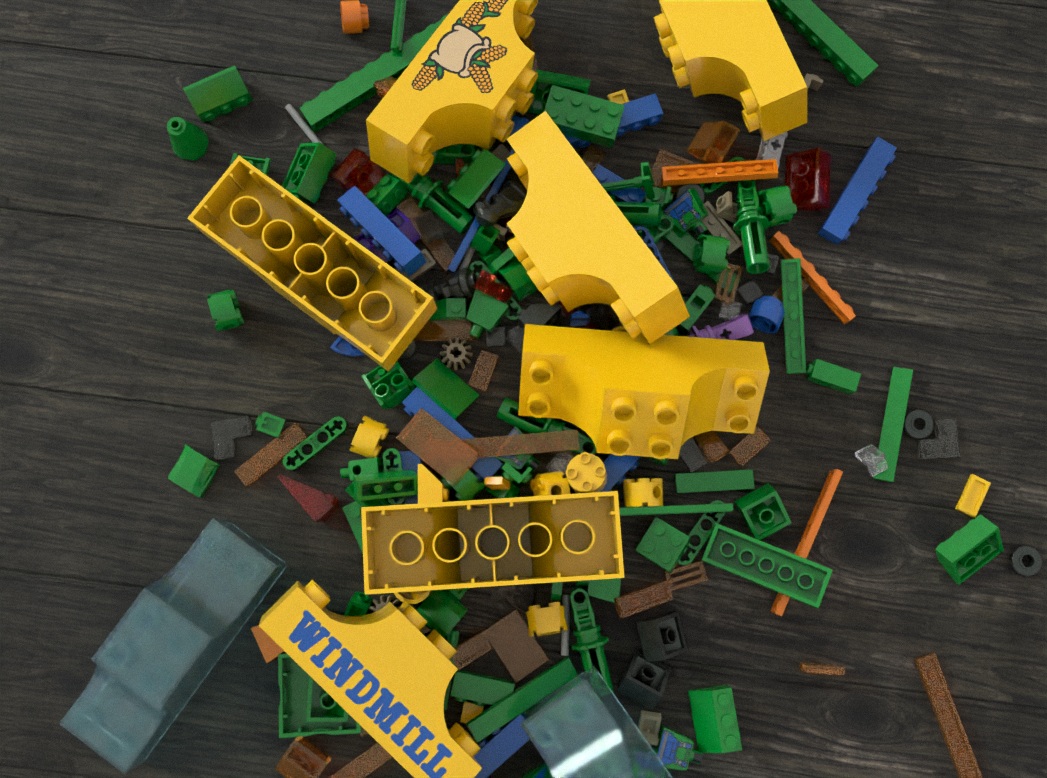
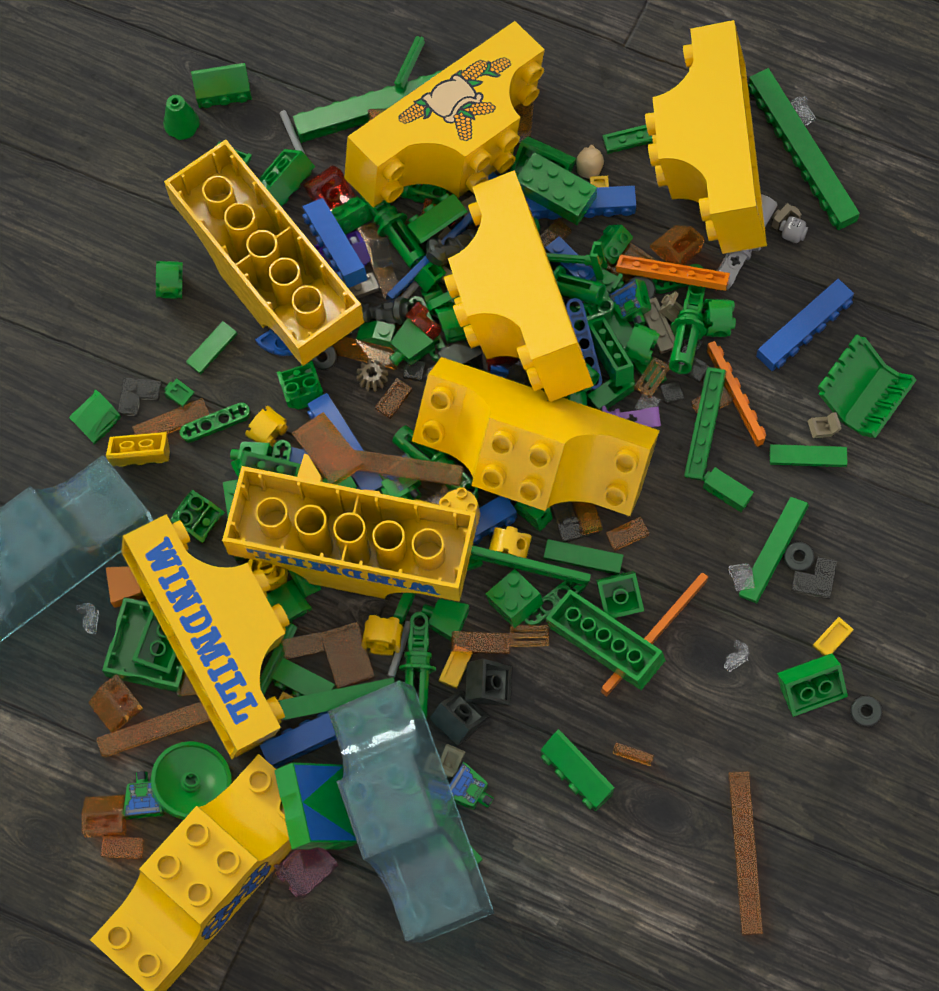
camera: 20 degrees right, 10 degrees down
clear red slope [277,474,341,523] -> none
orange piece [340,0,369,34] -> none
green tile [412,358,479,420] -> none
green slope [688,684,742,753] -> none
blue piece [748,296,785,333] -> none
clear red slope [785,147,831,211] -> none
none -> clear bracket [76,603,99,634]
none -> yellow slope [106,432,170,467]
none -> green slope [170,490,225,543]
none -> tile [186,321,237,375]
none -> yellow tile [439,645,473,689]
none -> green slope [541,729,614,811]
none -> tan hair [576,145,604,179]
none -> green brick [588,316,634,387]
none -> green bracket [590,225,633,264]
none -> green tile [602,125,653,154]
none -> clear bracket [724,640,750,672]
none -> green tile [770,444,847,467]
none -> light grey head [779,216,808,243]
none -> dark tan bracket [808,412,841,438]
none -> green hinge [818,335,916,438]

